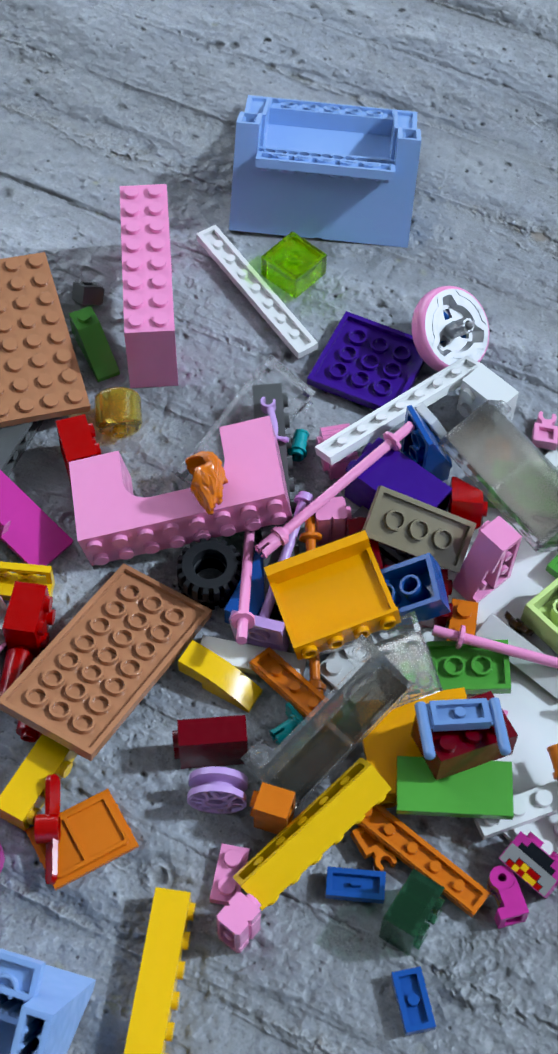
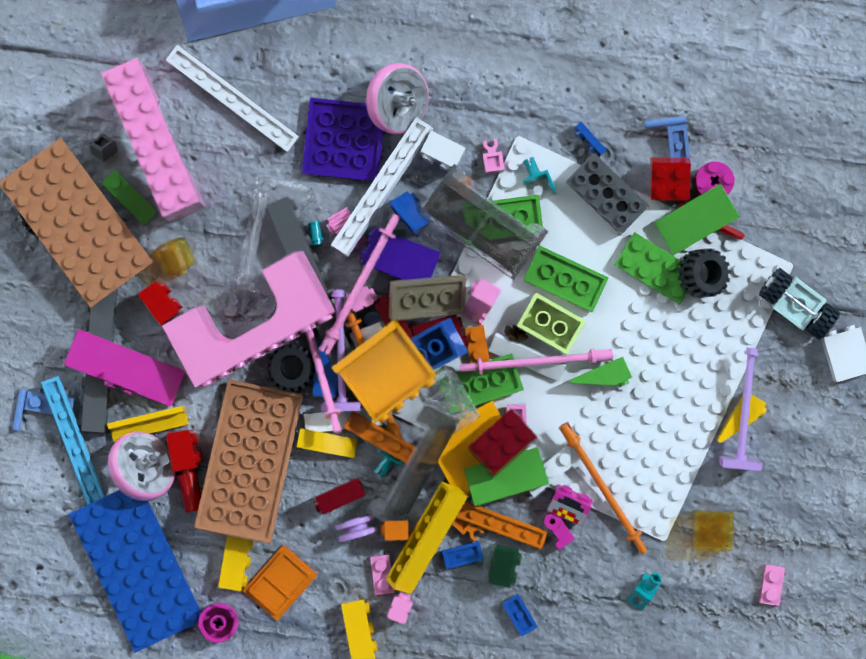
camera: 15 degrees left, 30 degrees up
red piece [34,774,61,885] -> none
orange hair [185,451,228,515] -> none
clear neon green container [261,231,327,299] -> none
lavender piece [261,397,289,443] -> none
medium blue plate [414,697,511,760] -> none
white tile [416,403,450,442] -> none
red slope [448,477,488,530] -> none

